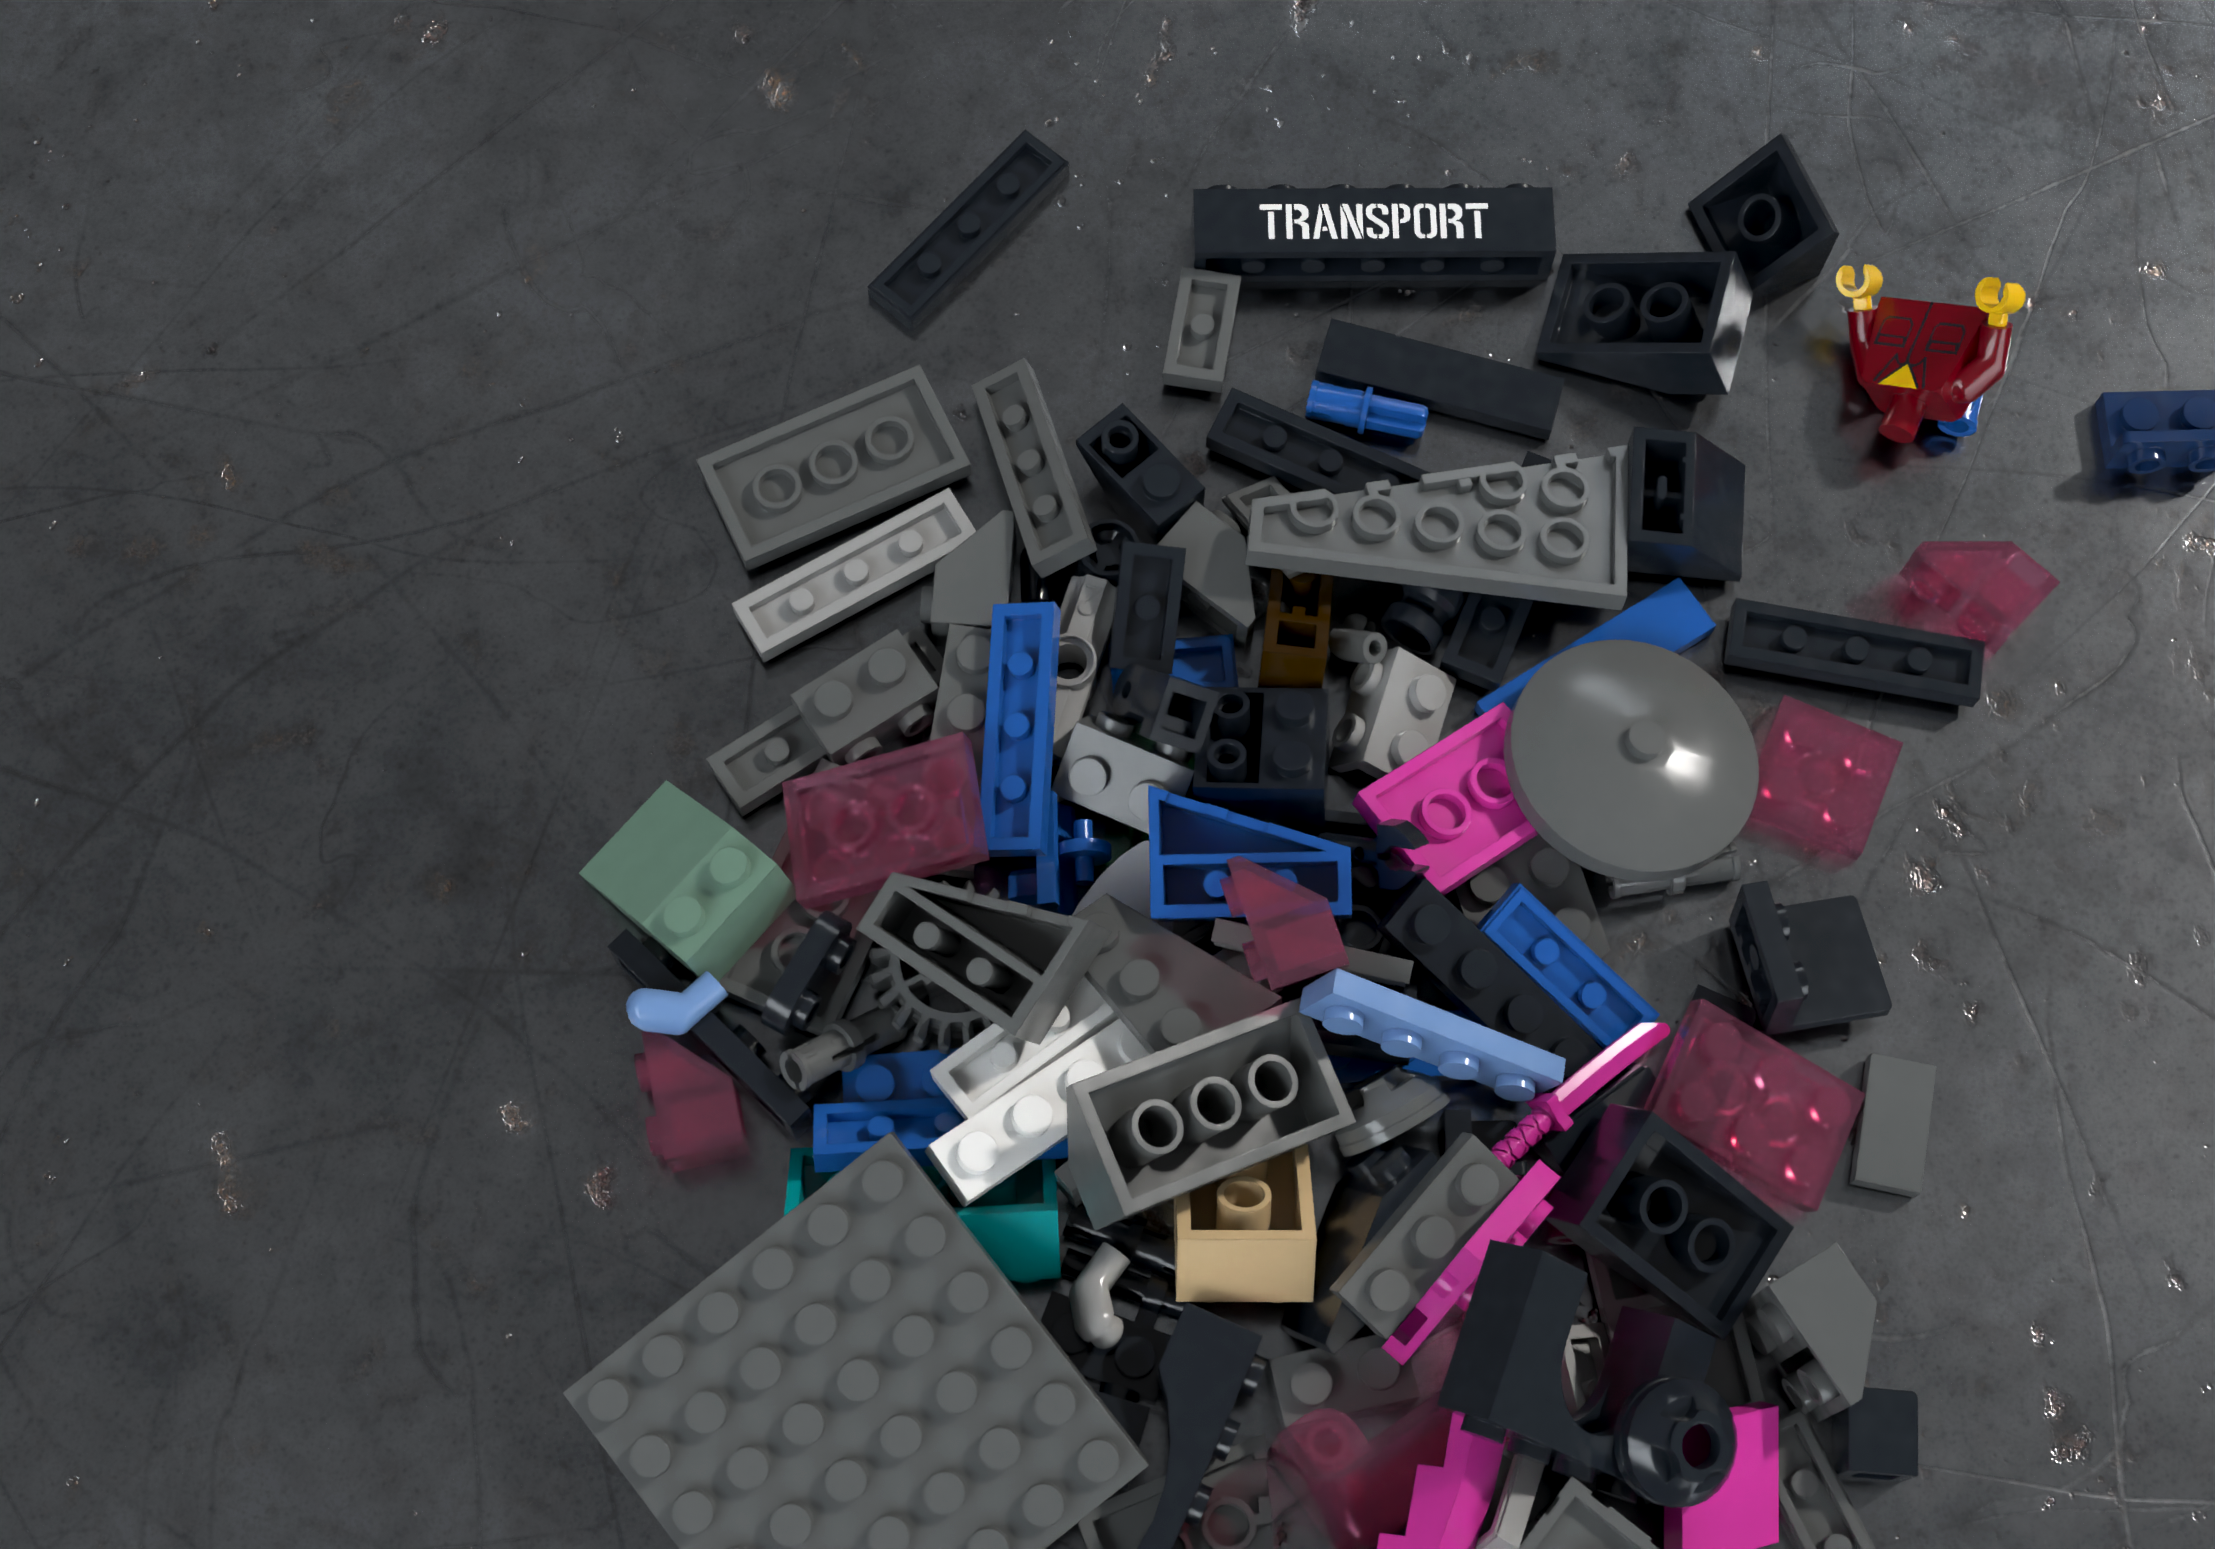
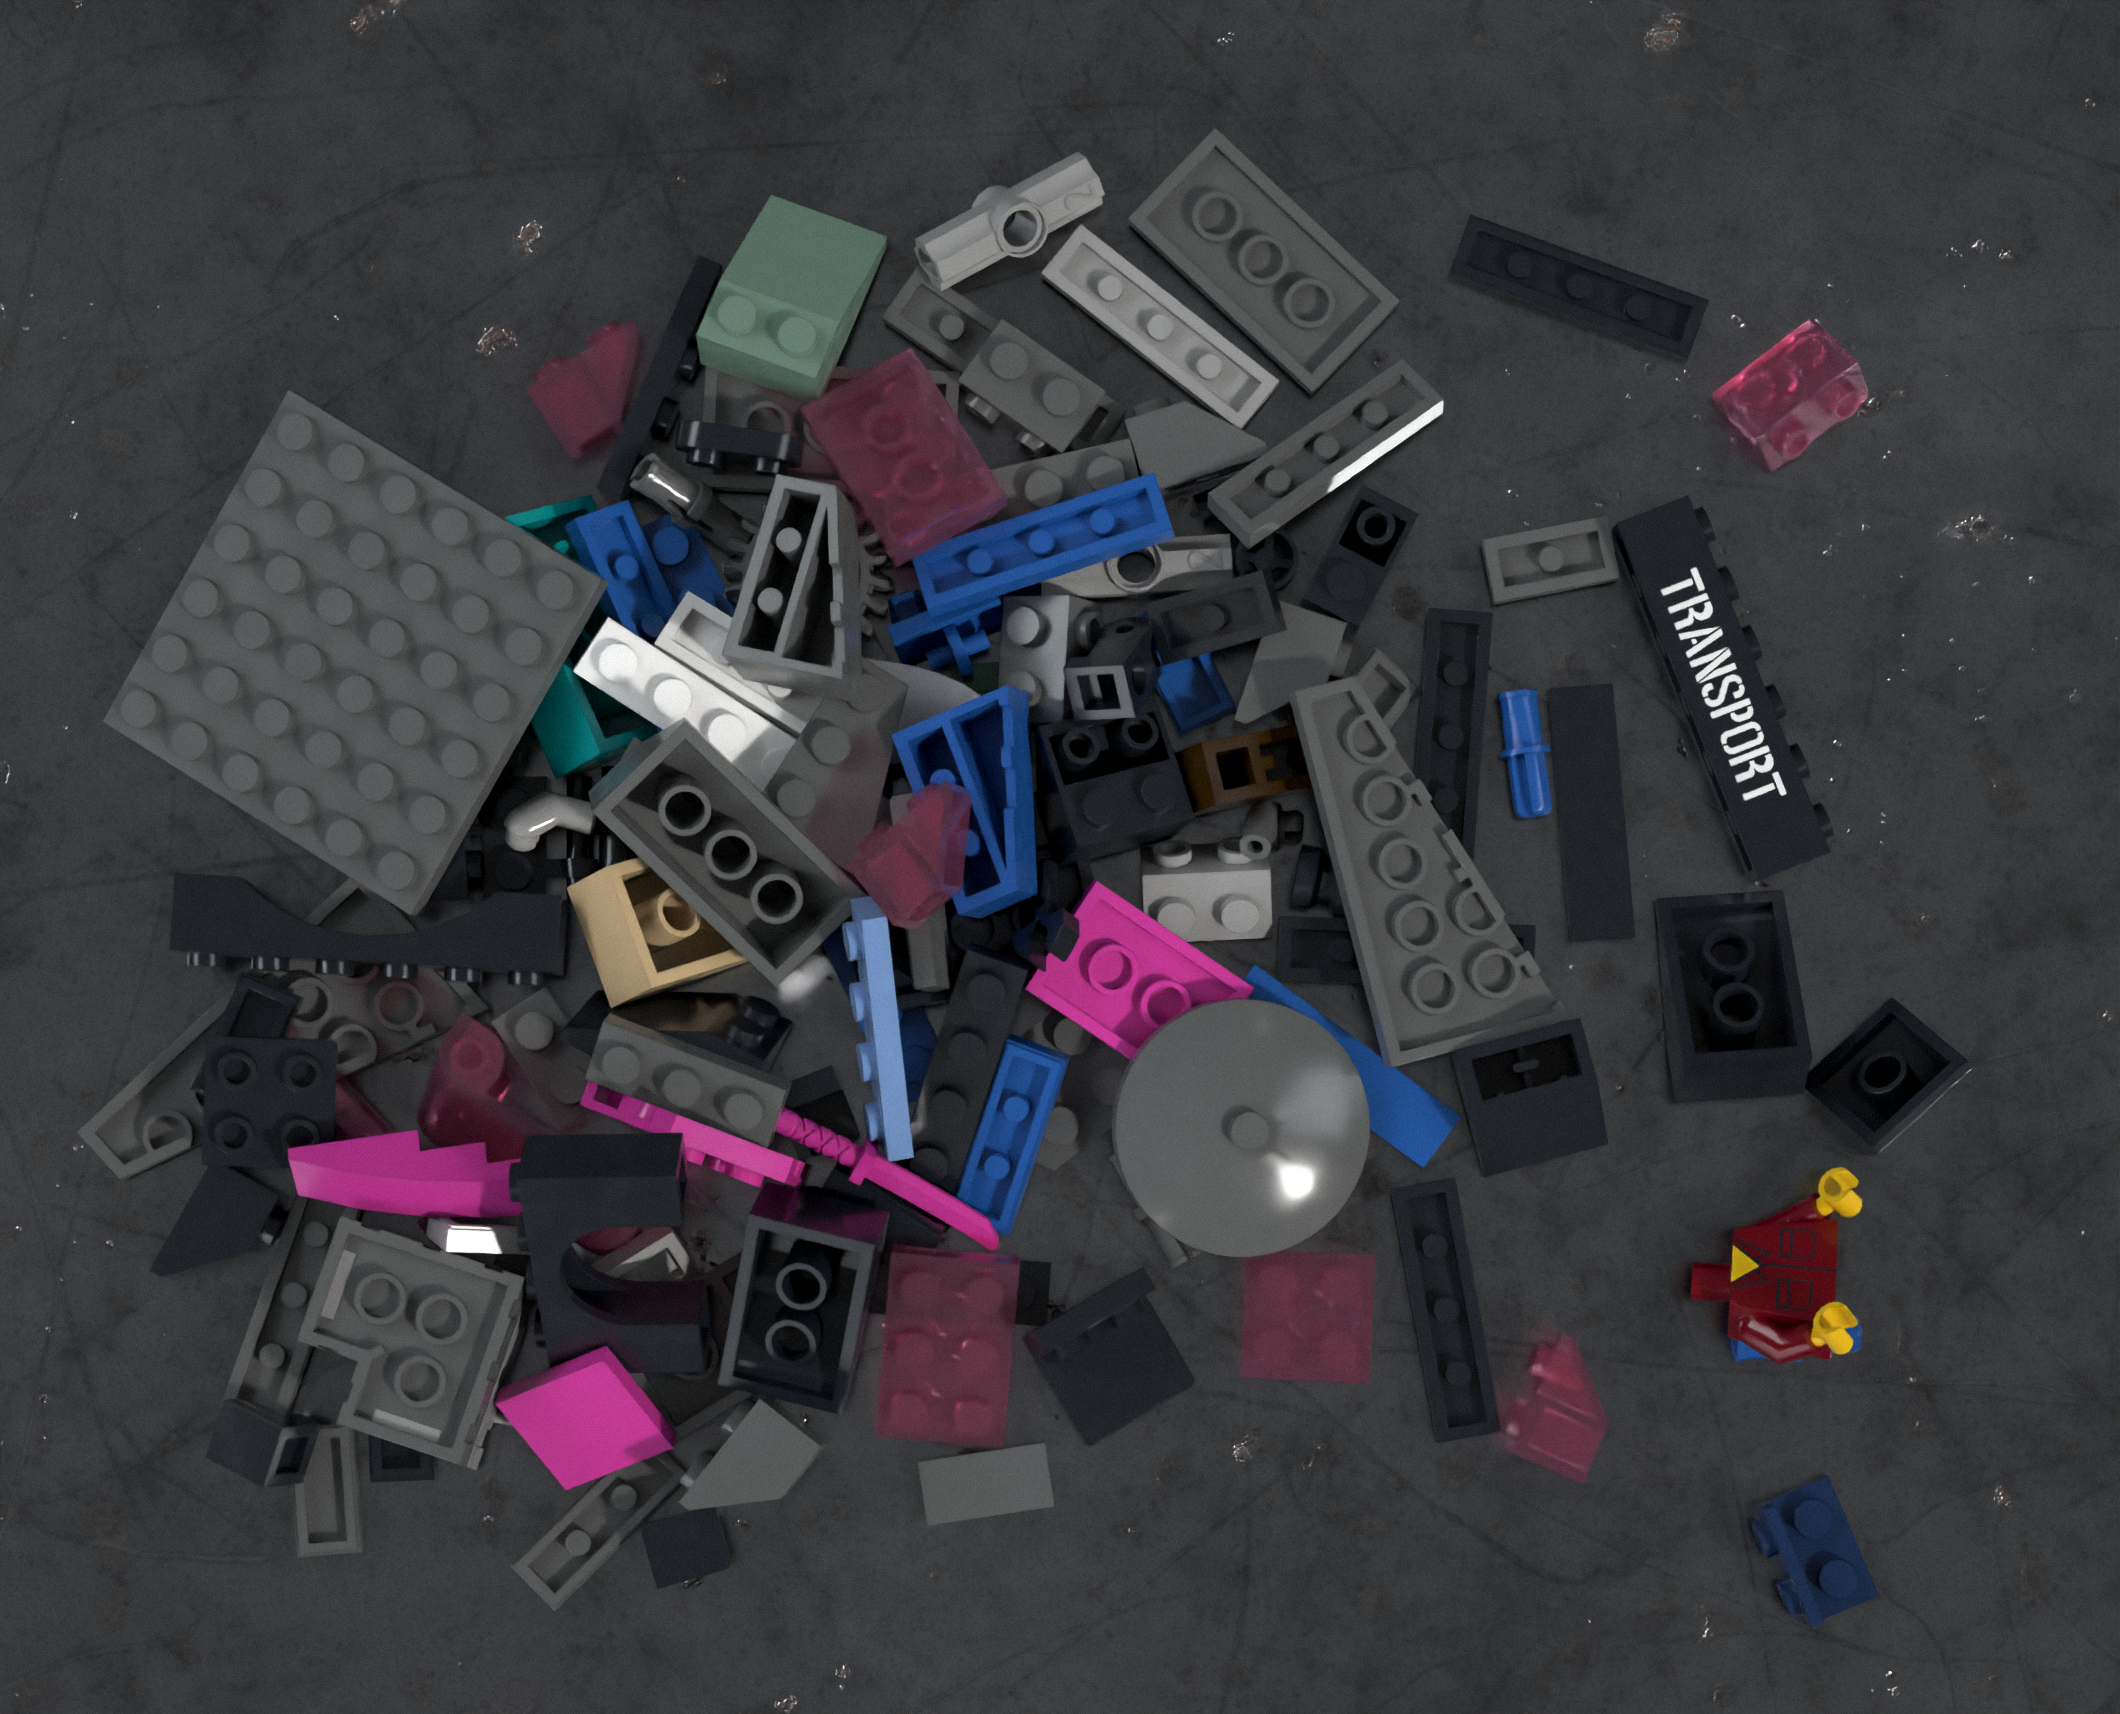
camera: 75 degrees right, 15 degrees up
medium blue arm [626,971,728,1035] -> none
dark grey piece [1334,1064,1451,1157] -> none
black piece [1614,1374,1738,1508] -> none
none -> light grey piece [914,152,1105,291]
none -> clear pink bracket [1712,317,1869,471]

